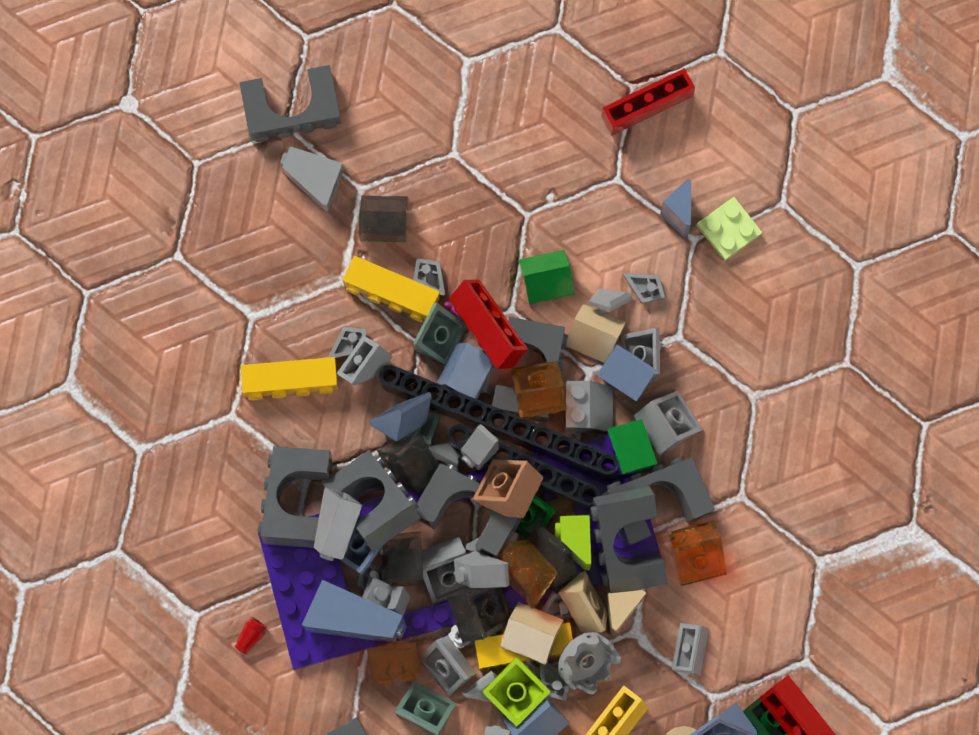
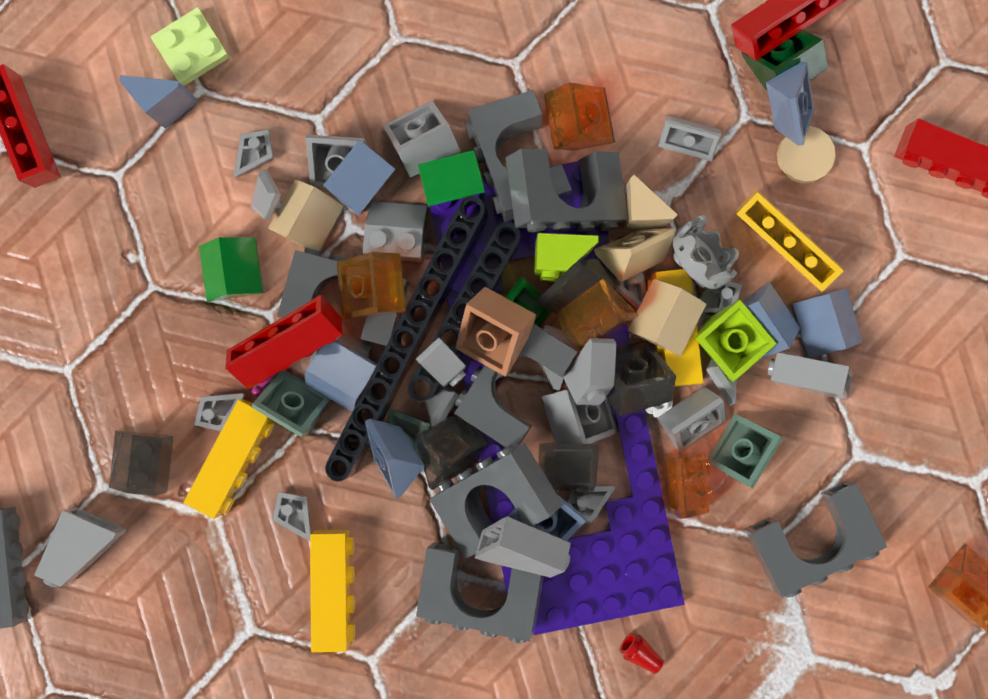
camera: 85 degrees left, 10 degrees up
sand blue slope [302,580,407,643] -> none
light grey slope [336,335,393,385] -> none
light grey slope [362,577,410,615] -> none

